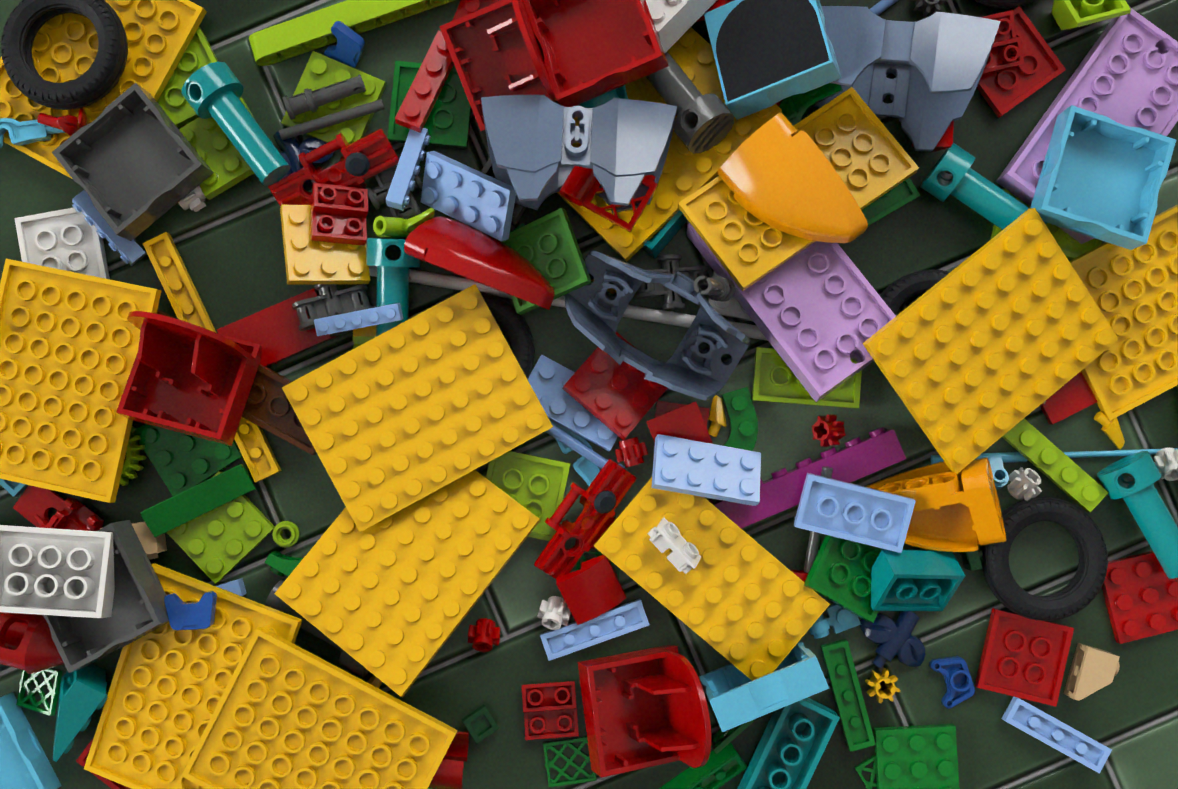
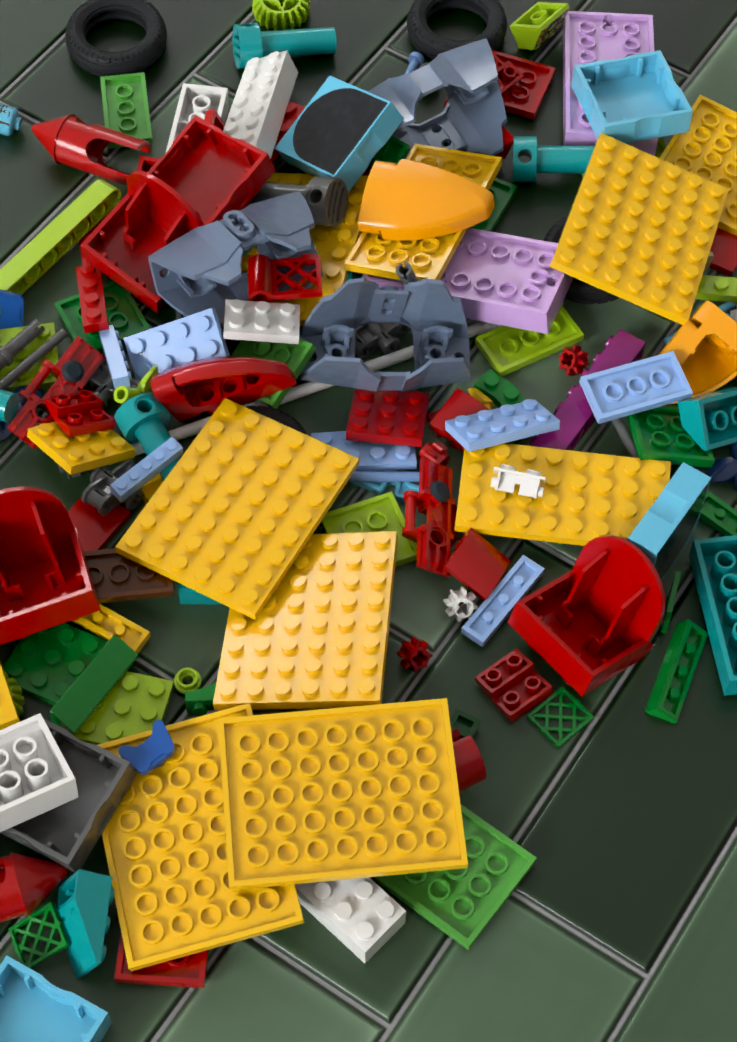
camera: 35 degrees left, 30 degrees down
none -> white plate [223,299,300,344]

